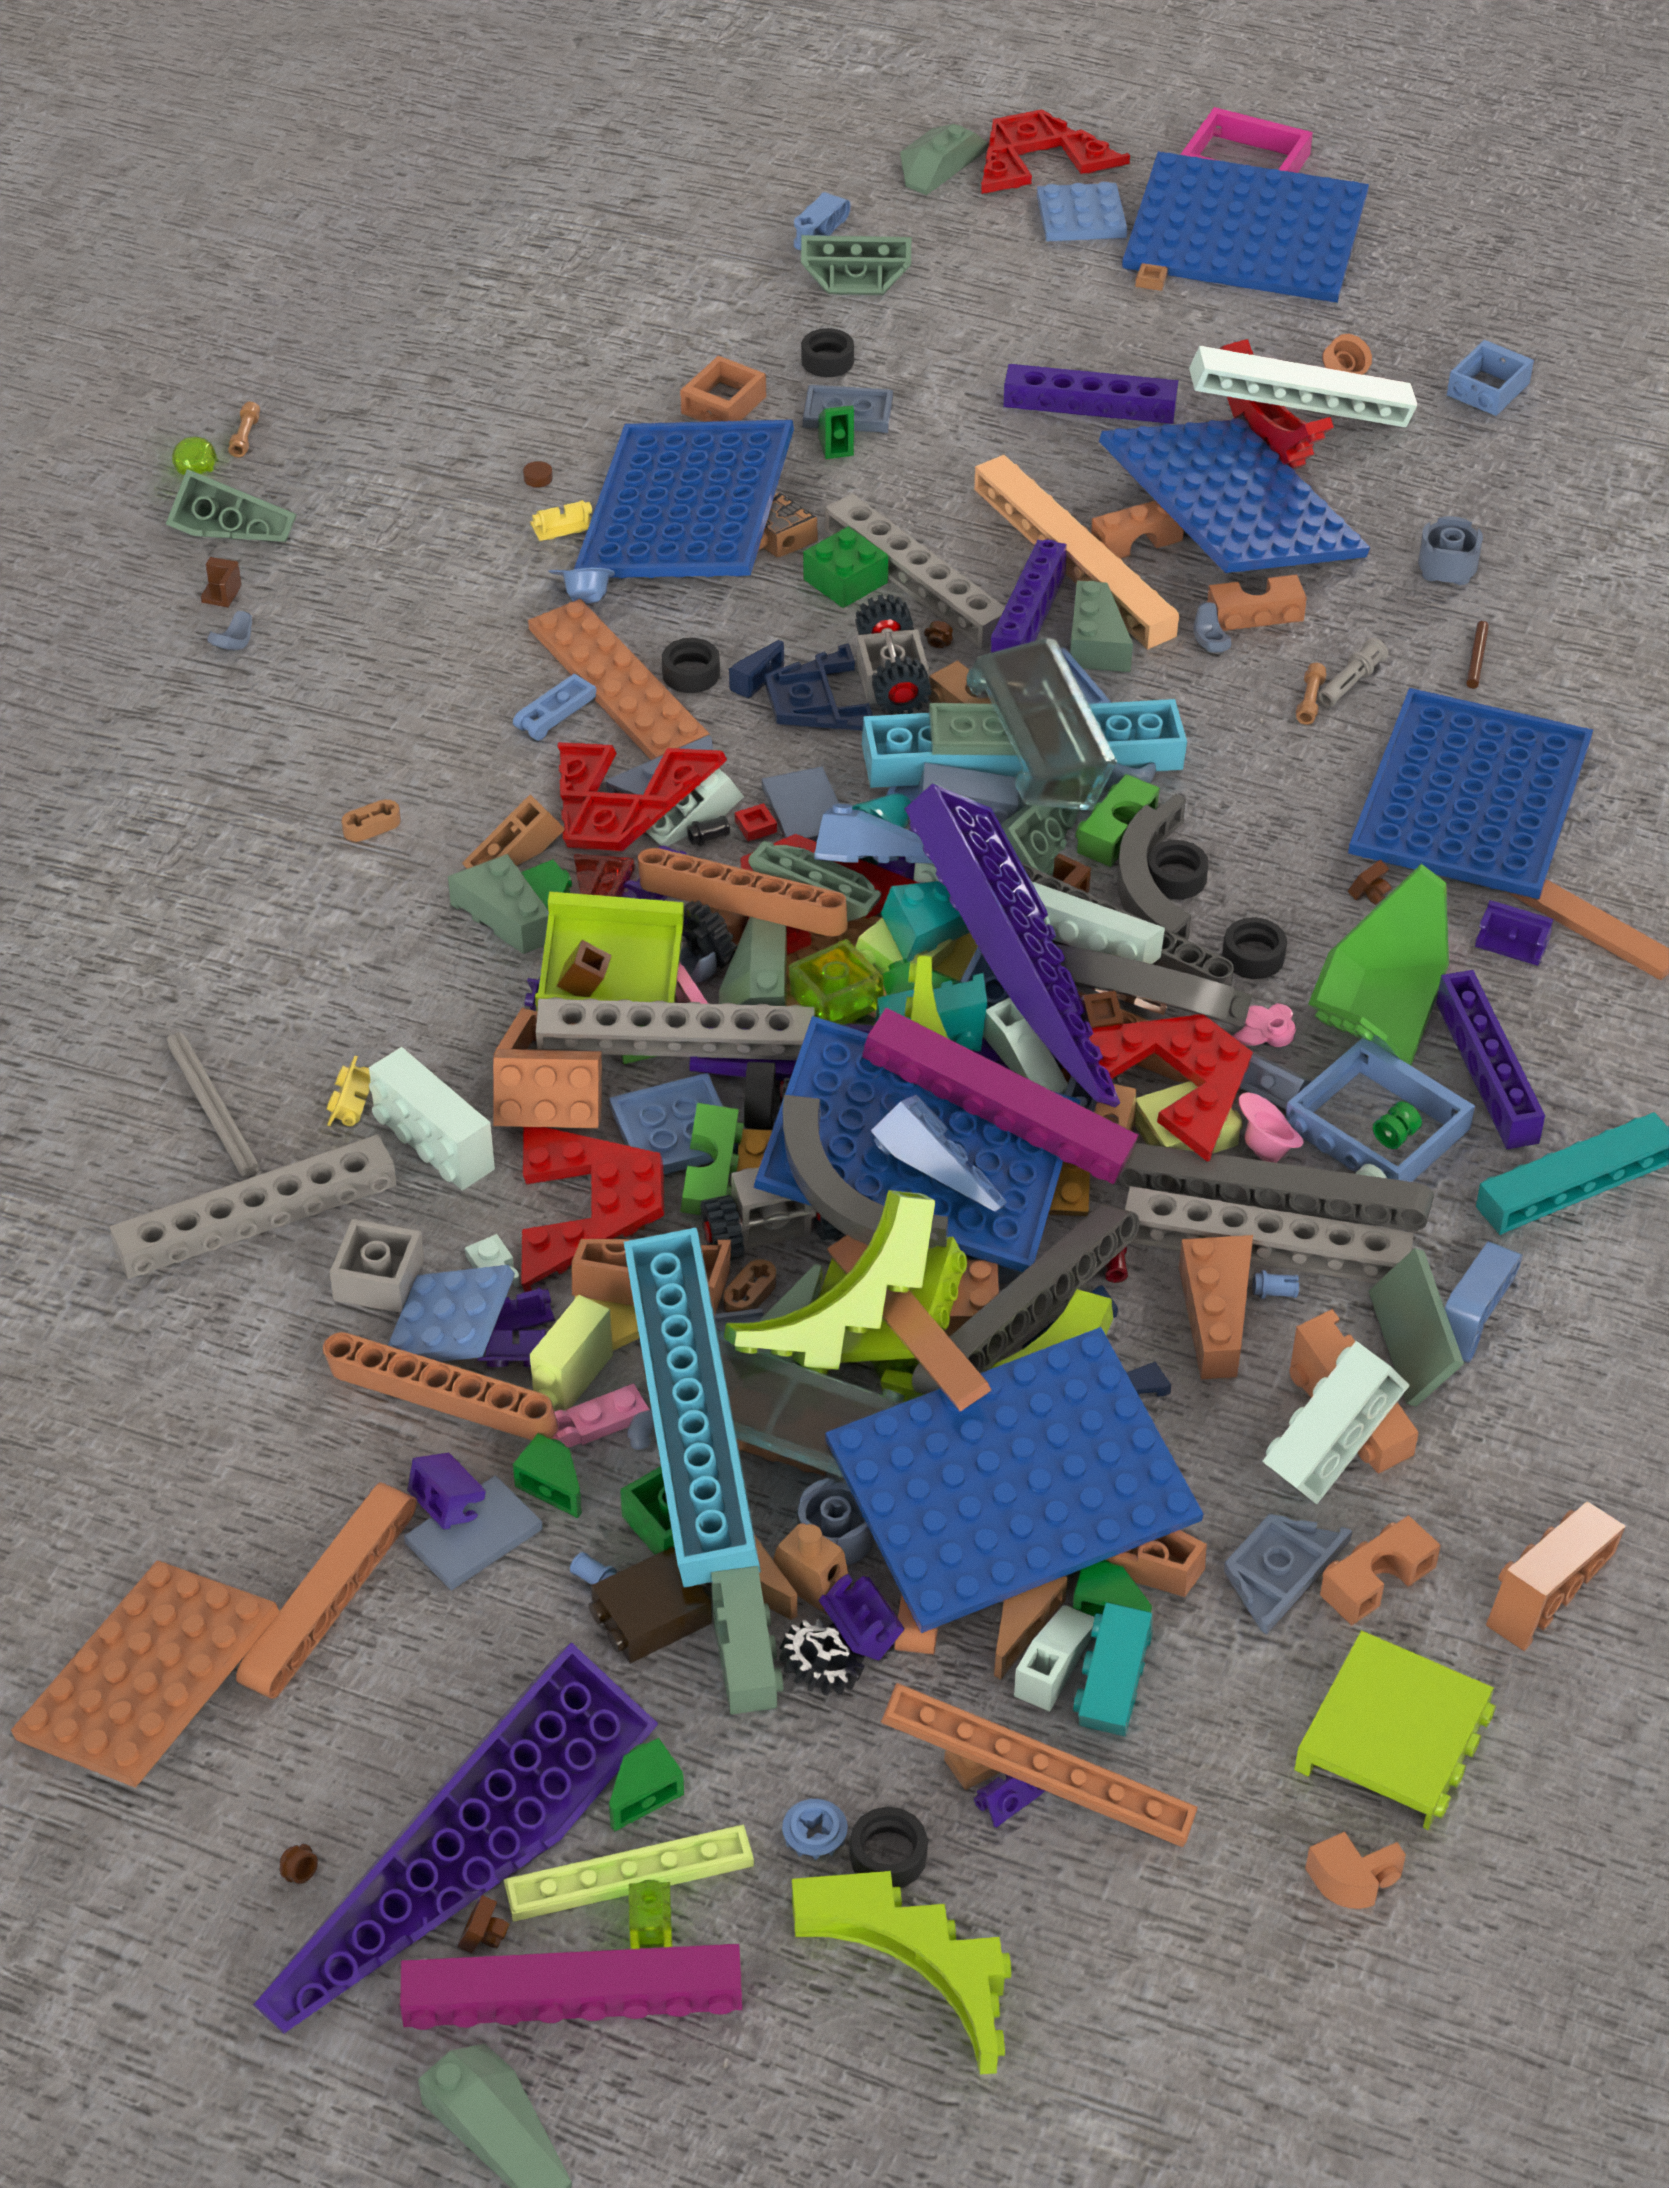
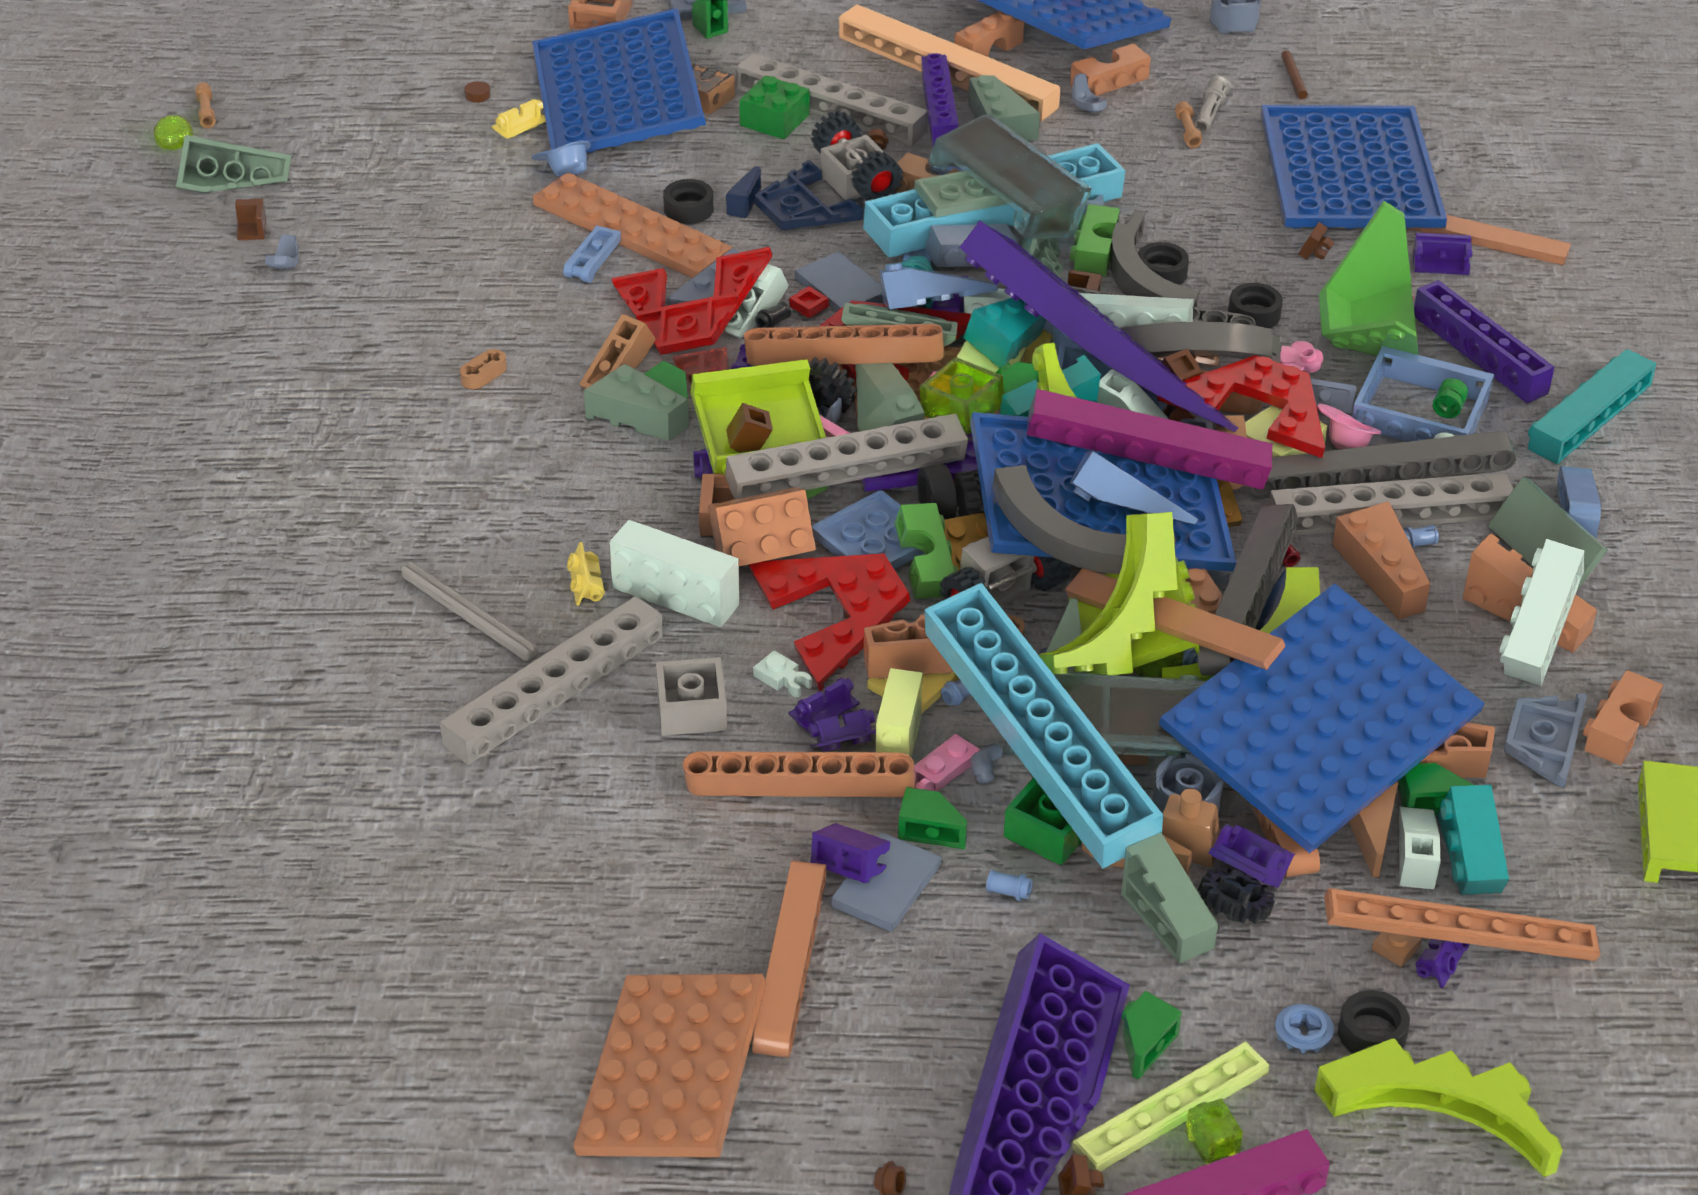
camera: 20 degrees left, 5 degrees down
medium blue plate [388,1265,515,1362] -> none
dark brown brick [589,1546,712,1664] -> none

